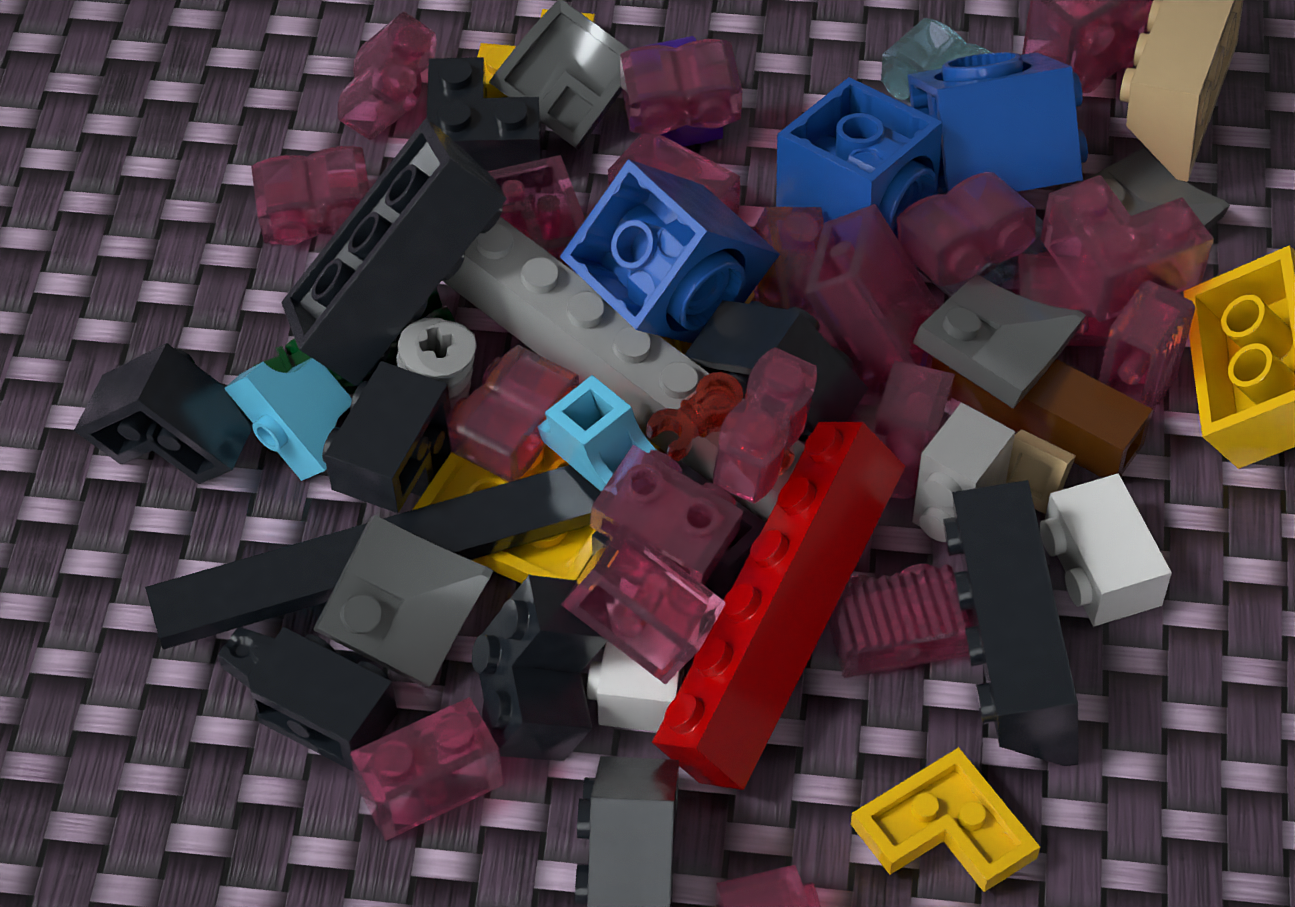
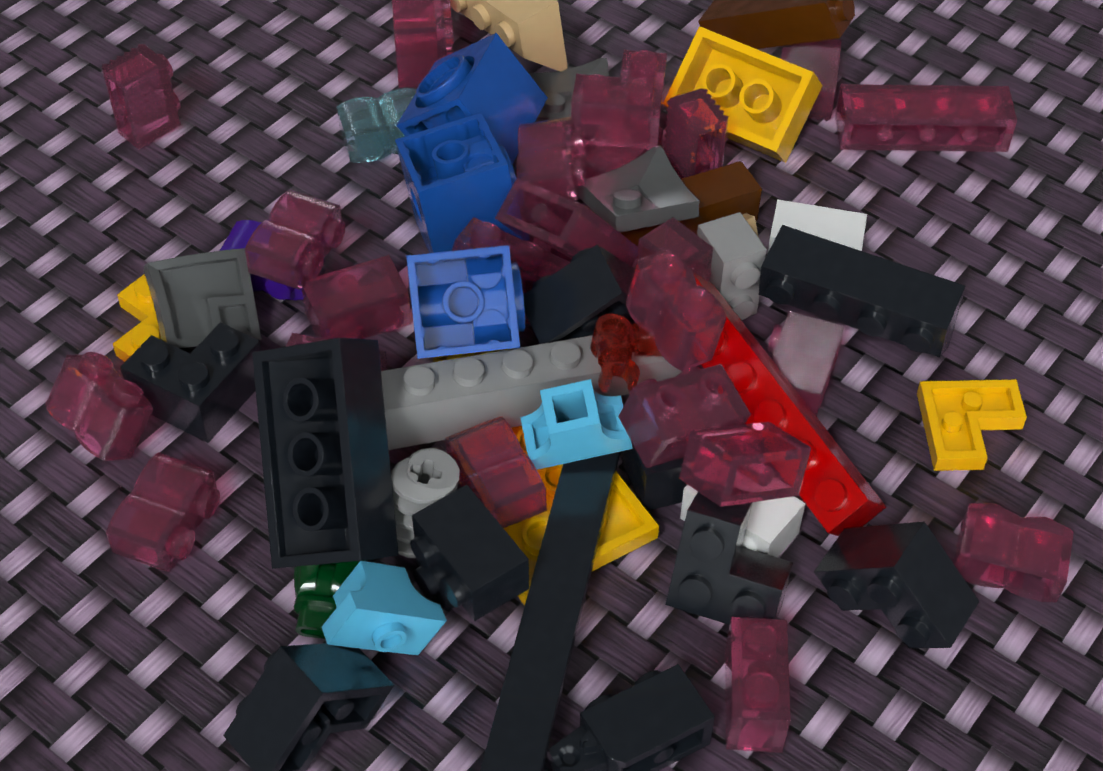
camera: 60 degrees left, 5 degrees down
dark grey plate [313,515,494,688] -> none

